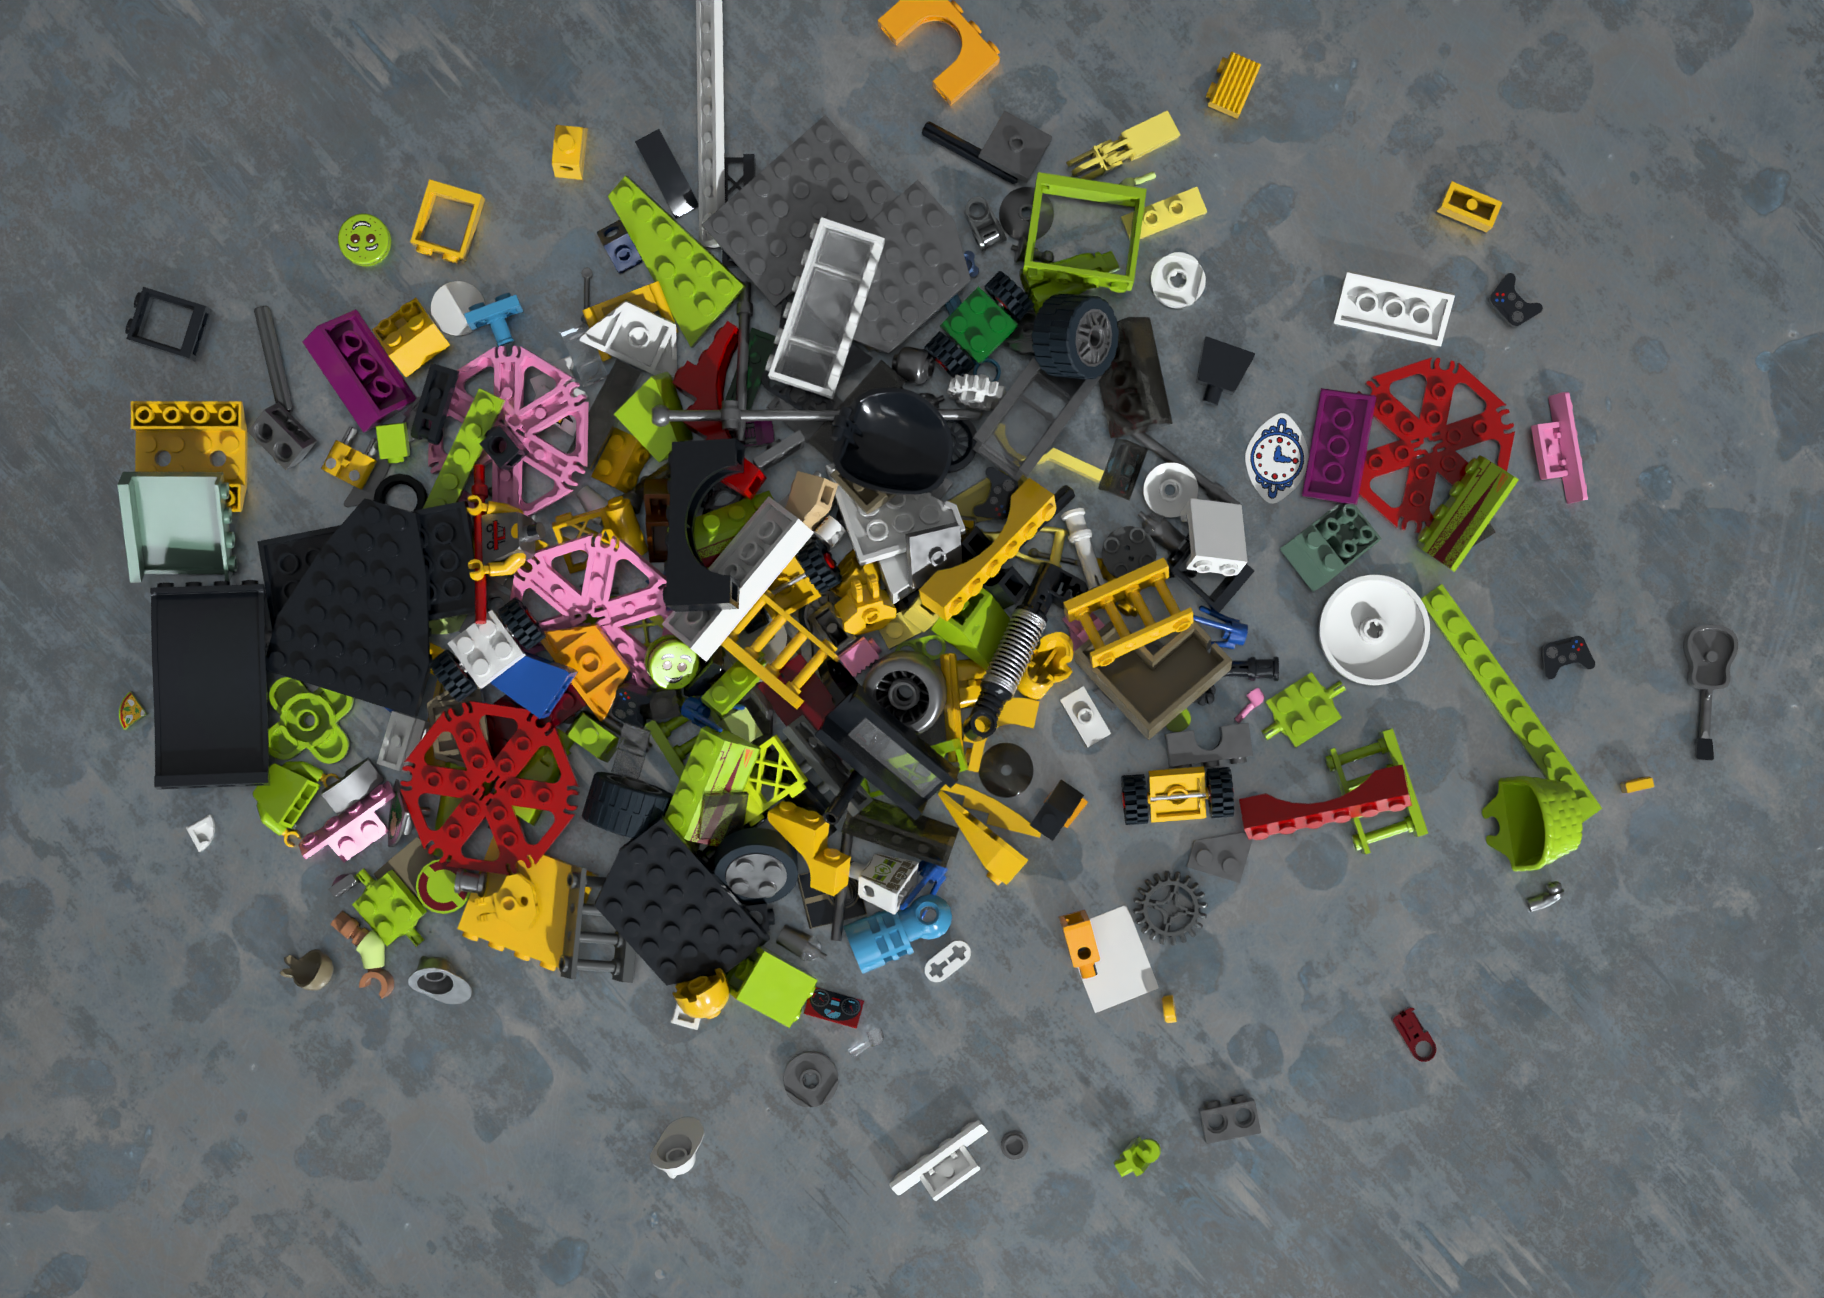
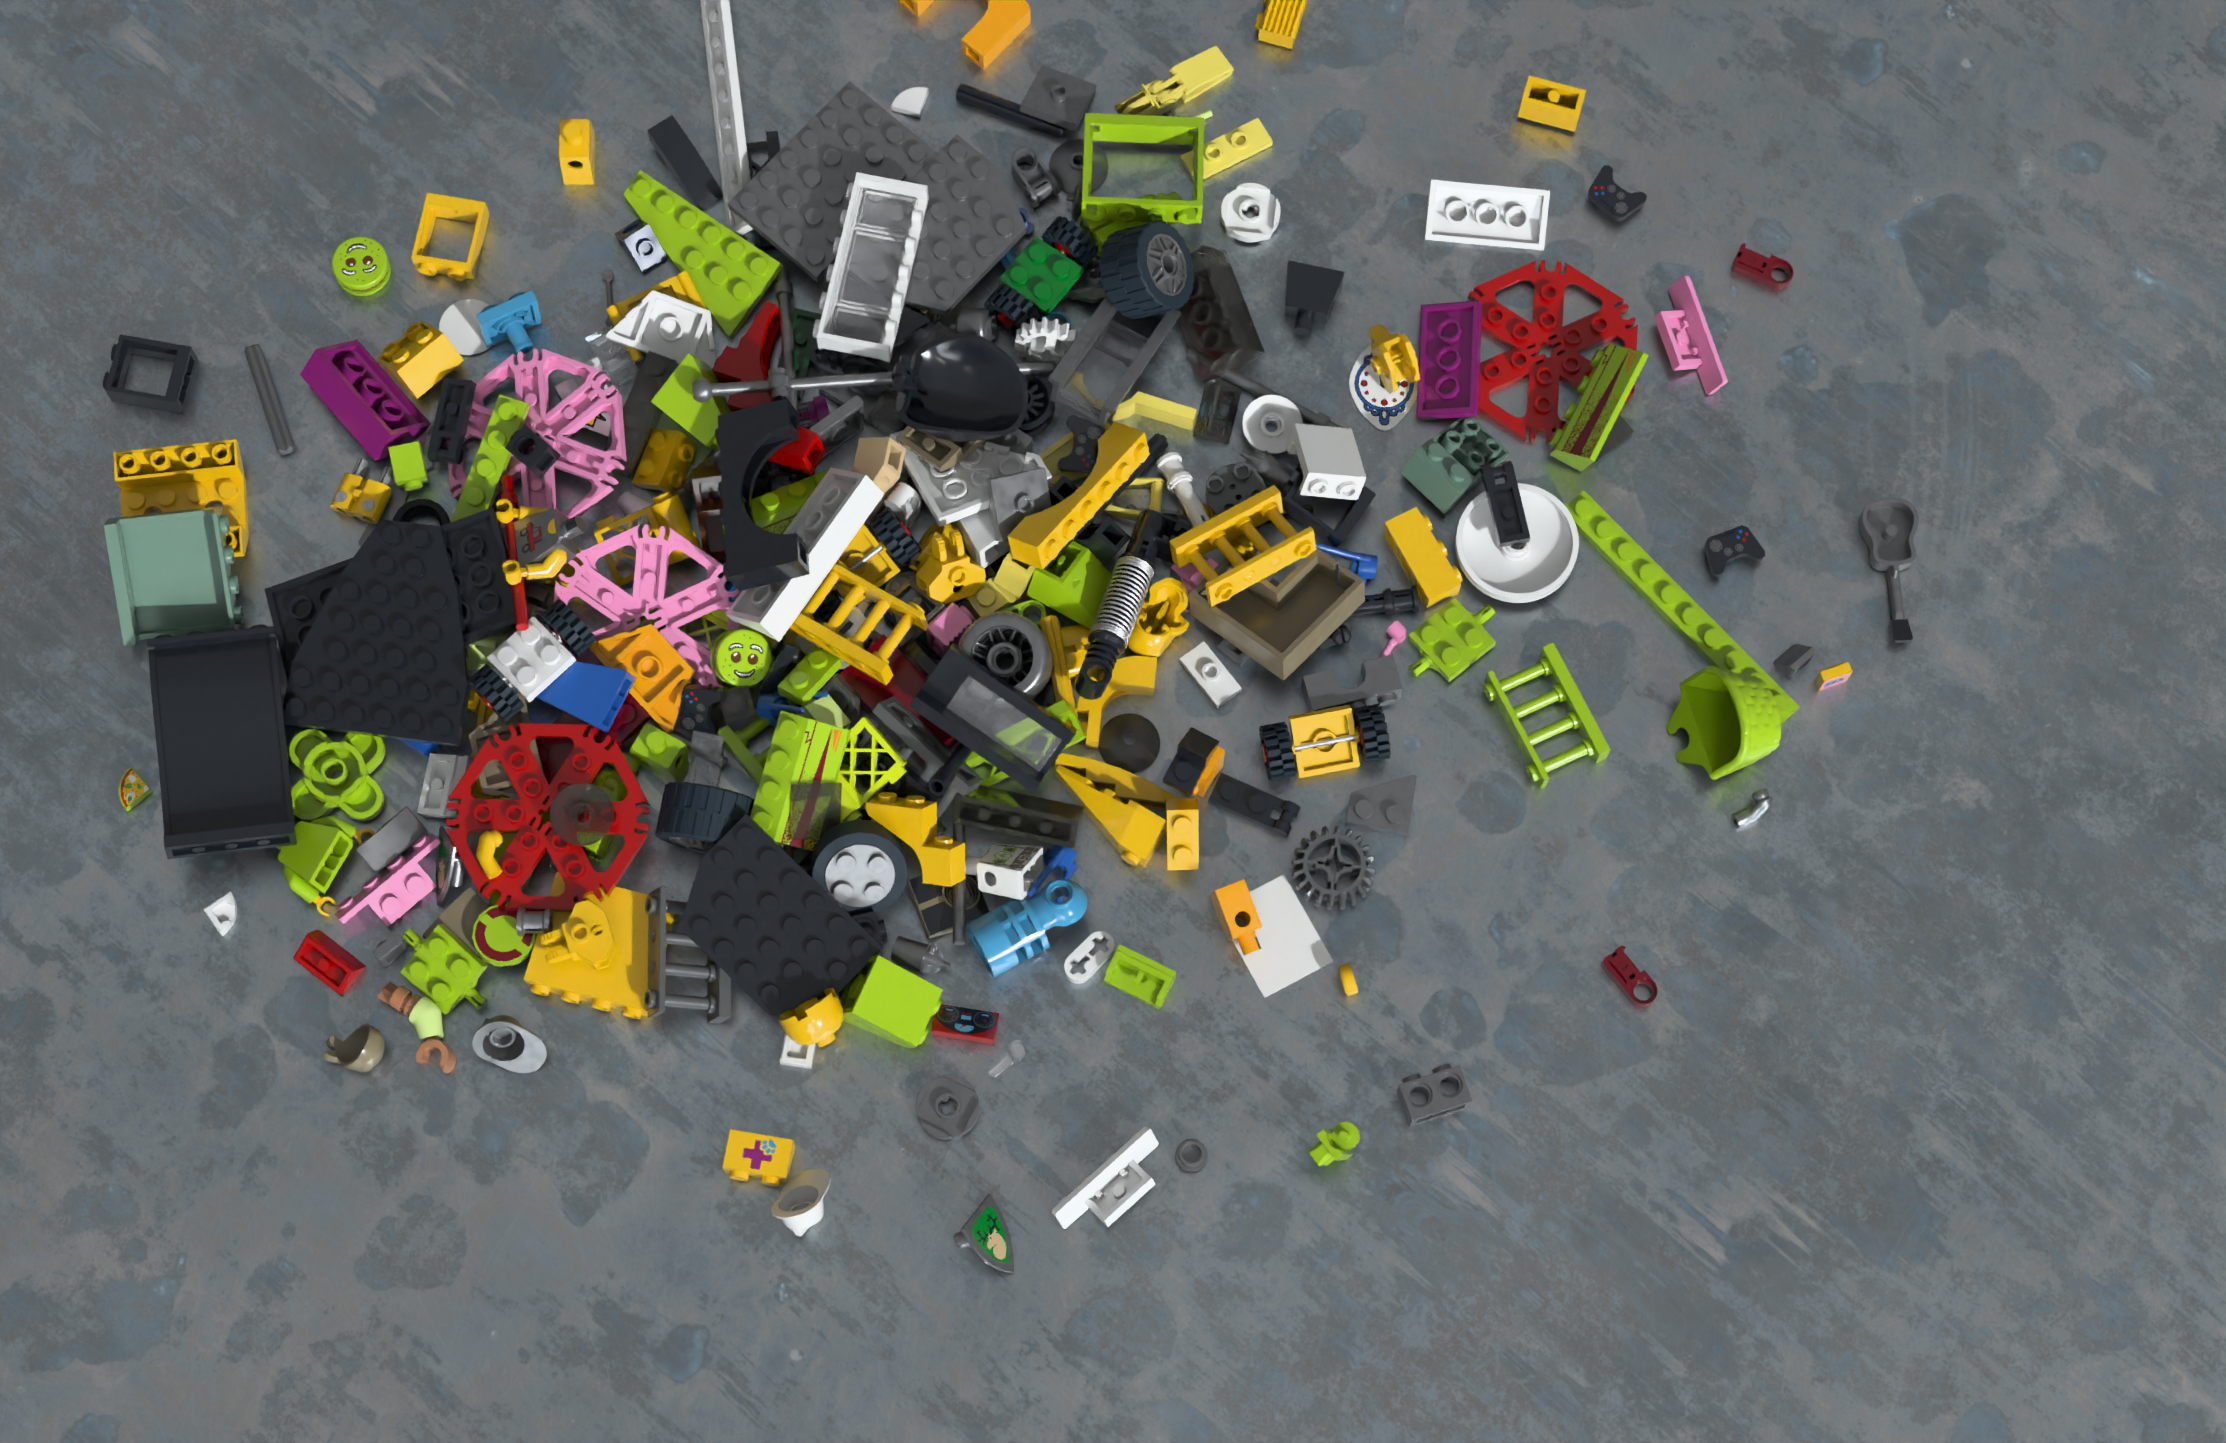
camera: 10 degrees left, 15 degrees down
flat silver brick [247,402,317,470] -> none
lime tile [1165,708,1191,732] -> none
red arch [1239,765,1412,840] -> none
none -> red slope [293,930,366,996]
none -> yellow arm [476,830,503,879]
none -> clear smoke dish [550,783,614,846]
none -> yellow brick [722,1129,795,1187]
none -> white tile [891,87,929,118]
none -> shield [954,1194,1014,1273]
none -> lime hinge [1103,944,1176,1009]
none -> yellow brick [1165,798,1199,870]
none -> black plate [1208,773,1301,837]
none -> yellow hinge [1369,324,1420,394]
none -> yellow brick [1382,507,1462,610]
none -> black plate [1480,461,1530,547]
none -> dark red piece [1731,243,1793,290]
none -> flat silver slope [1773,644,1815,679]

